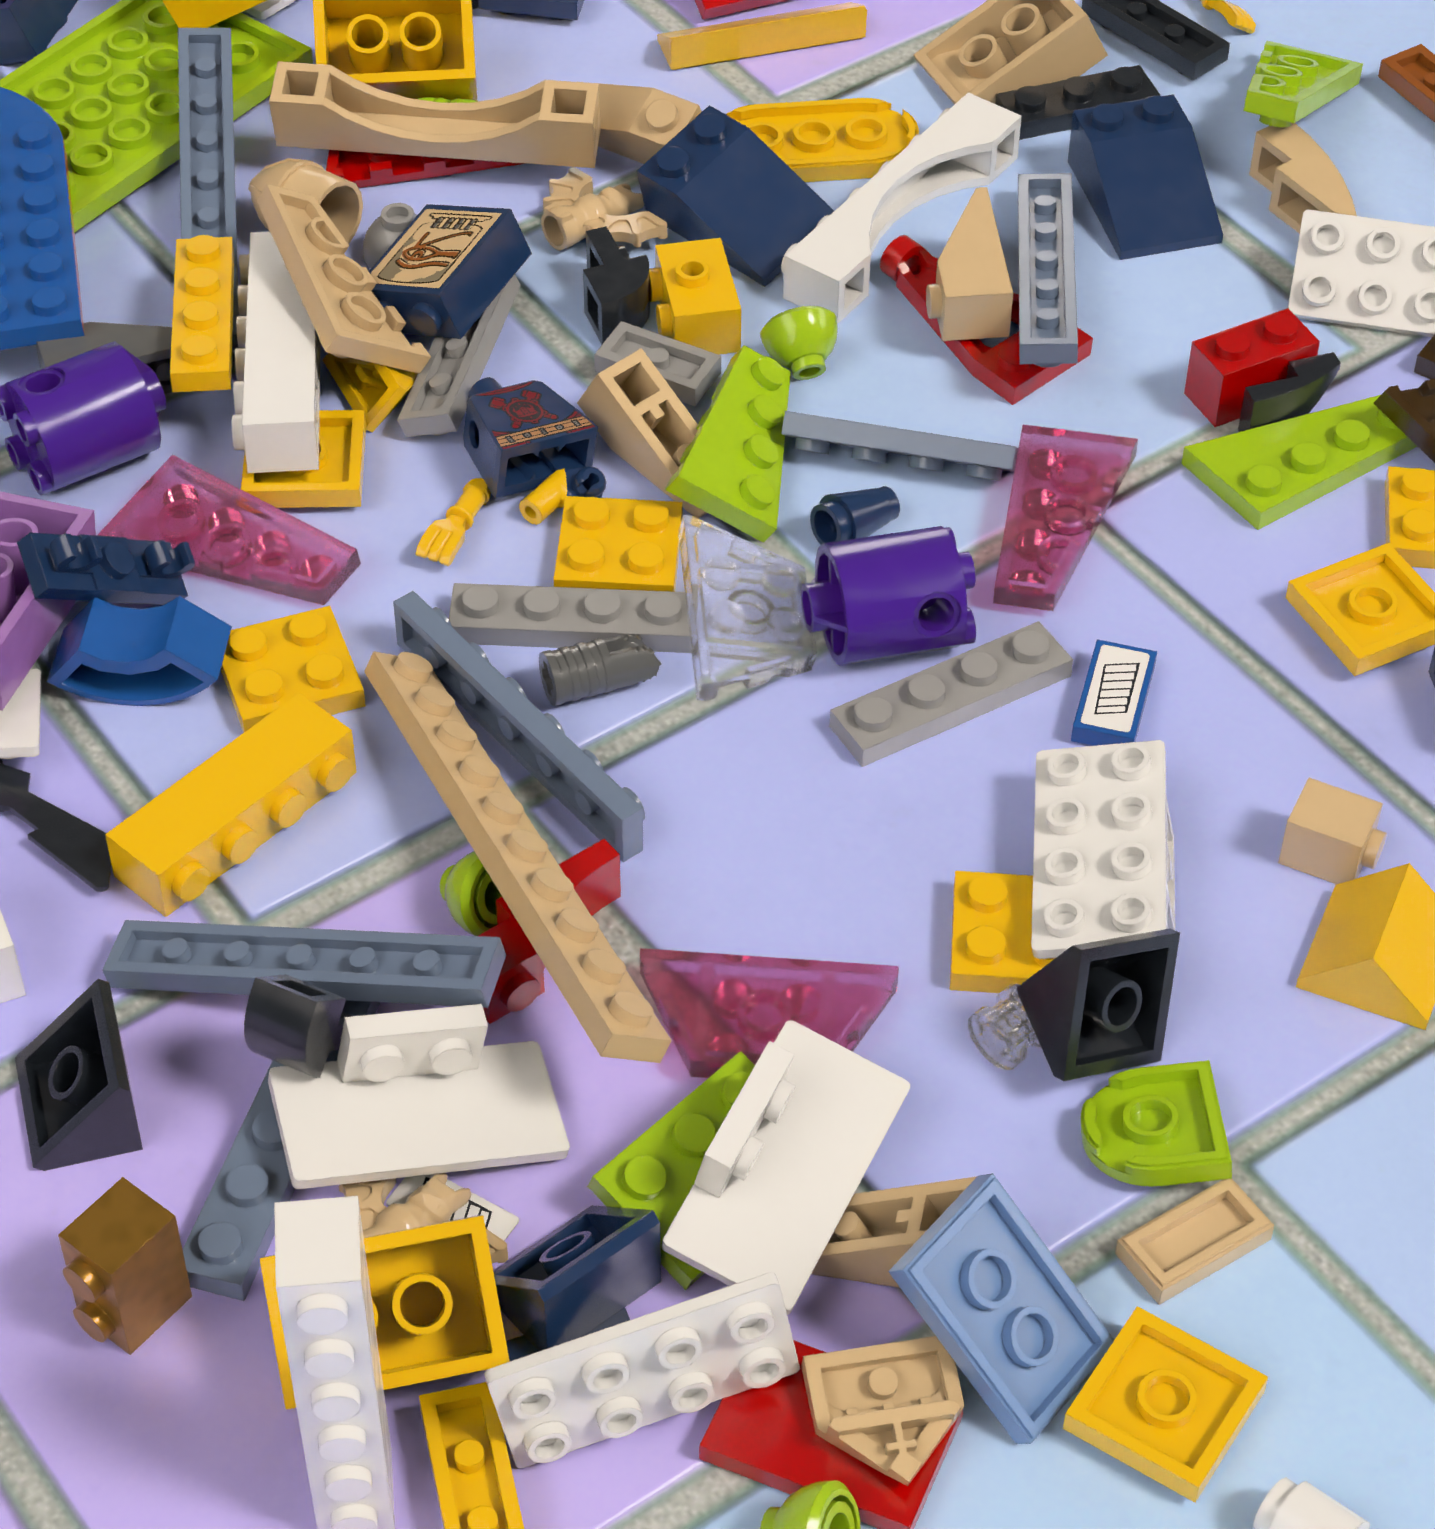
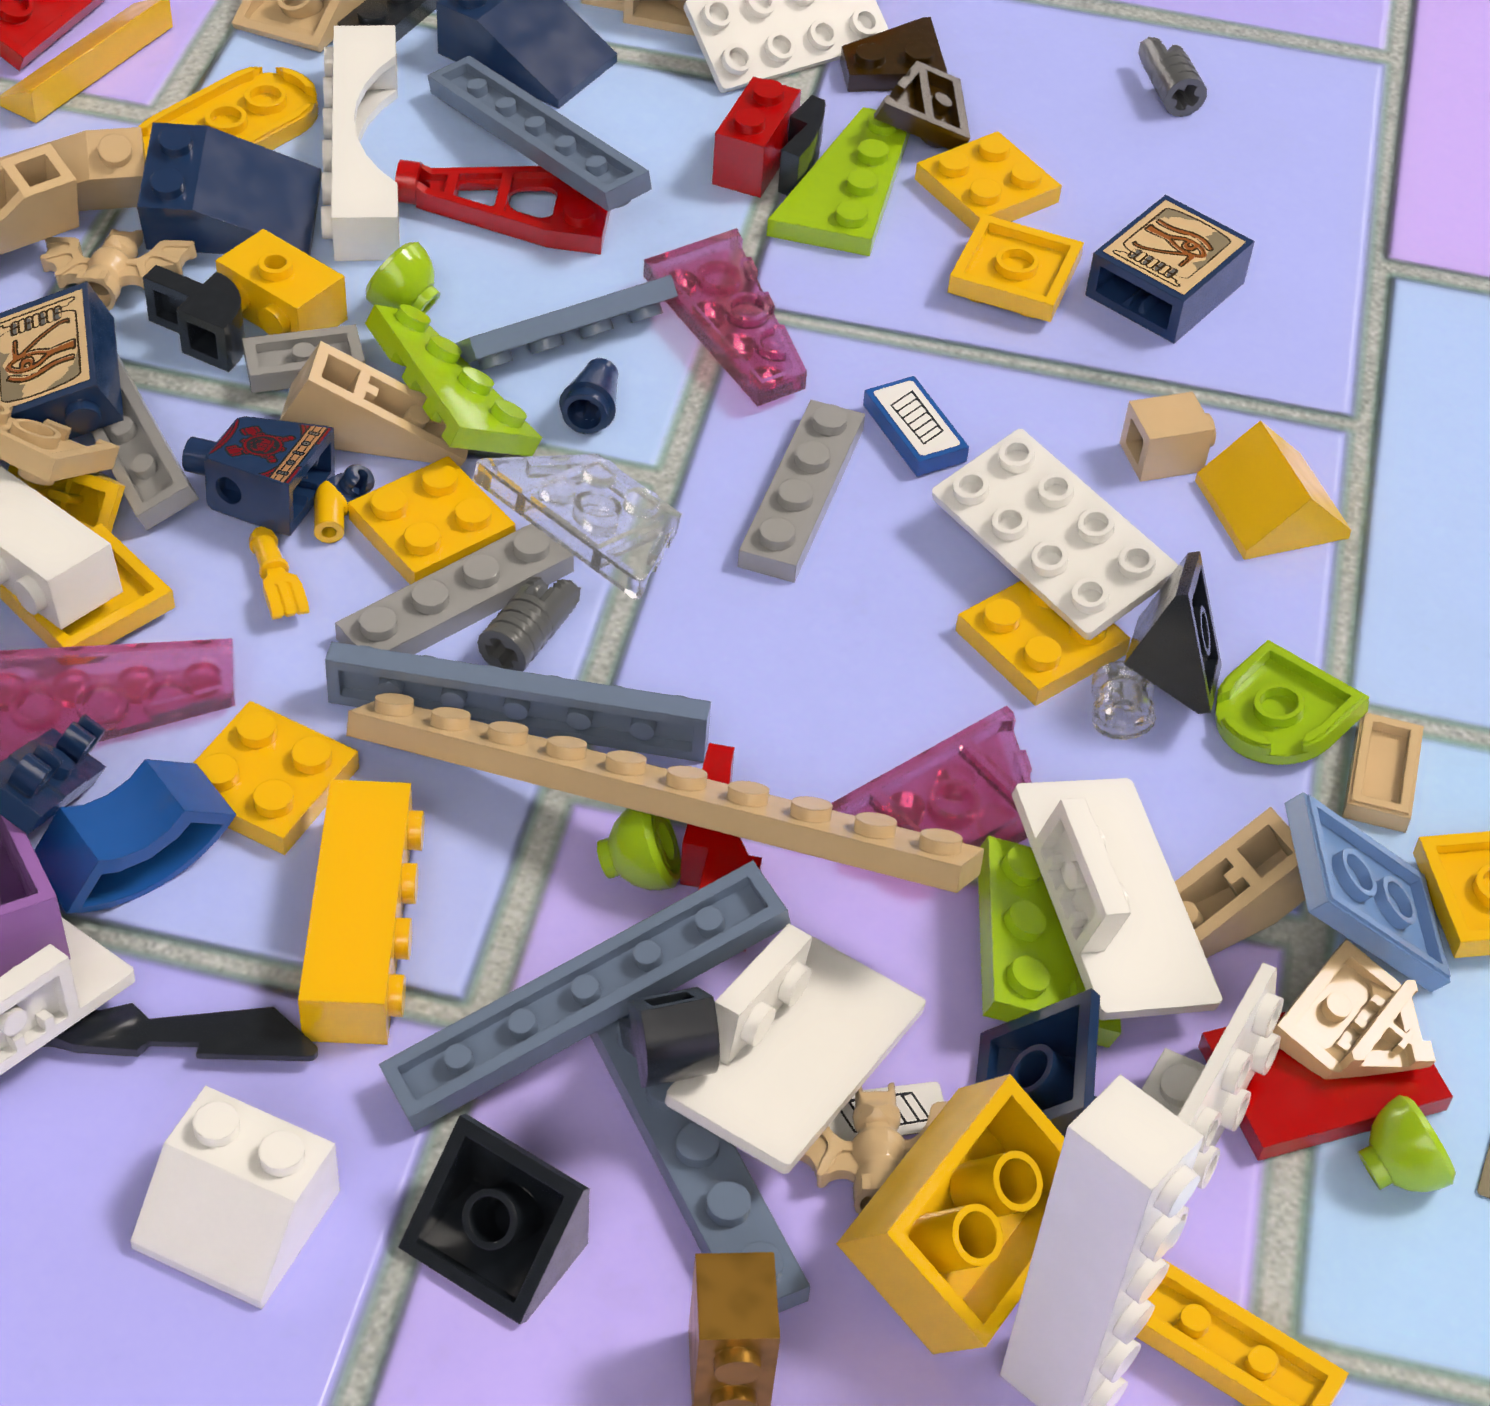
camera: 45 degrees left, 0 degrees up
dark purple cylinder [801,526,976,666] -> none
tan slope [926,187,1013,341] -> none

